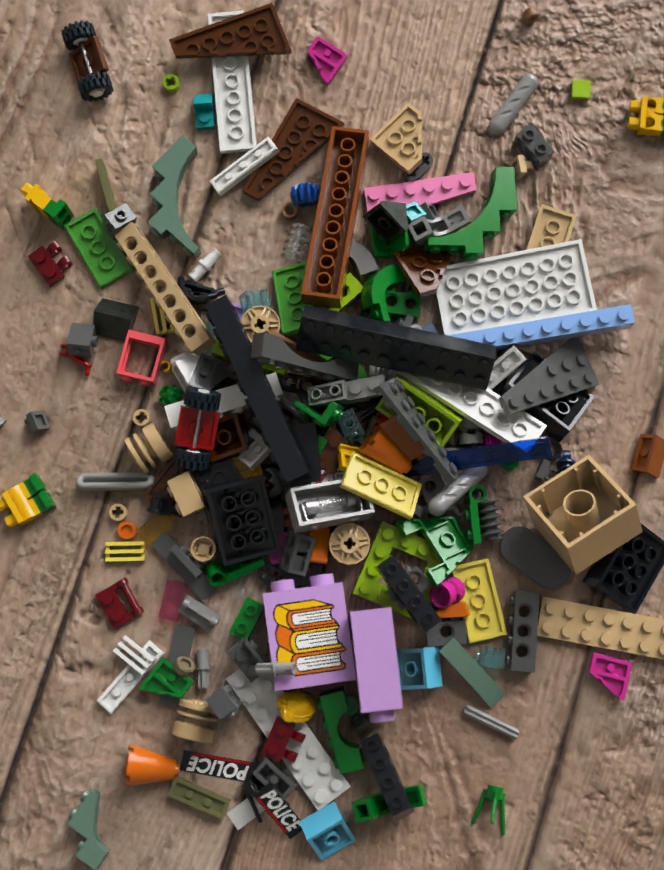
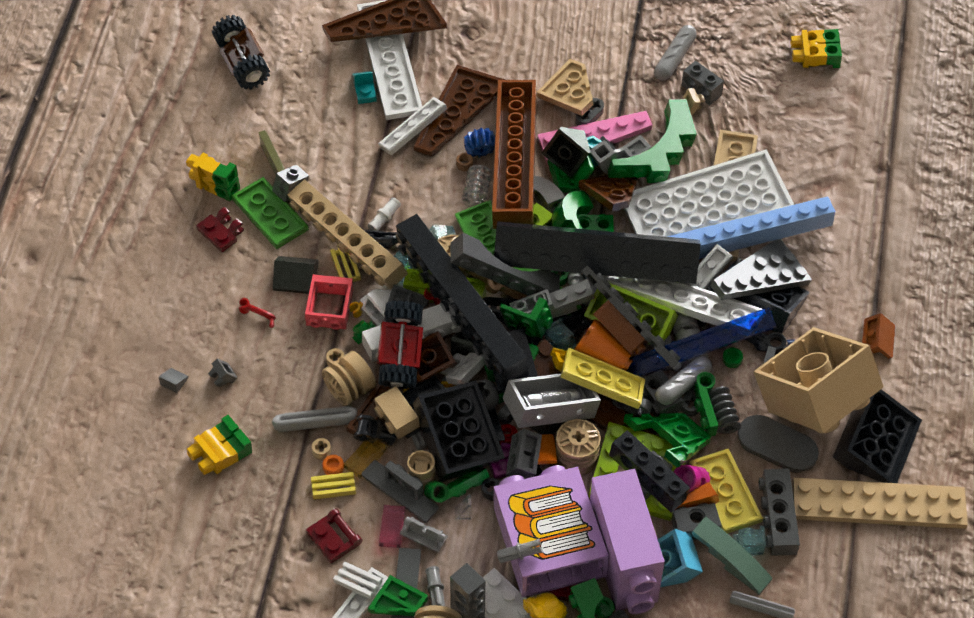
camera: 10 degrees left, 25 degrees down
dark grey head [66,322,98,358] -> none
sand green arch [148,135,201,259] -> none
lime bush [163,74,180,93] -> none
dark tan tile [174,656,195,676] -> none
dark grey bracket [226,636,271,683] -> none
green brick [229,597,265,640] -> none
dark pink wing [307,36,348,86] -> none
lime tile [571,80,591,100] -> none
dark pink wing [588,653,632,700] -> none

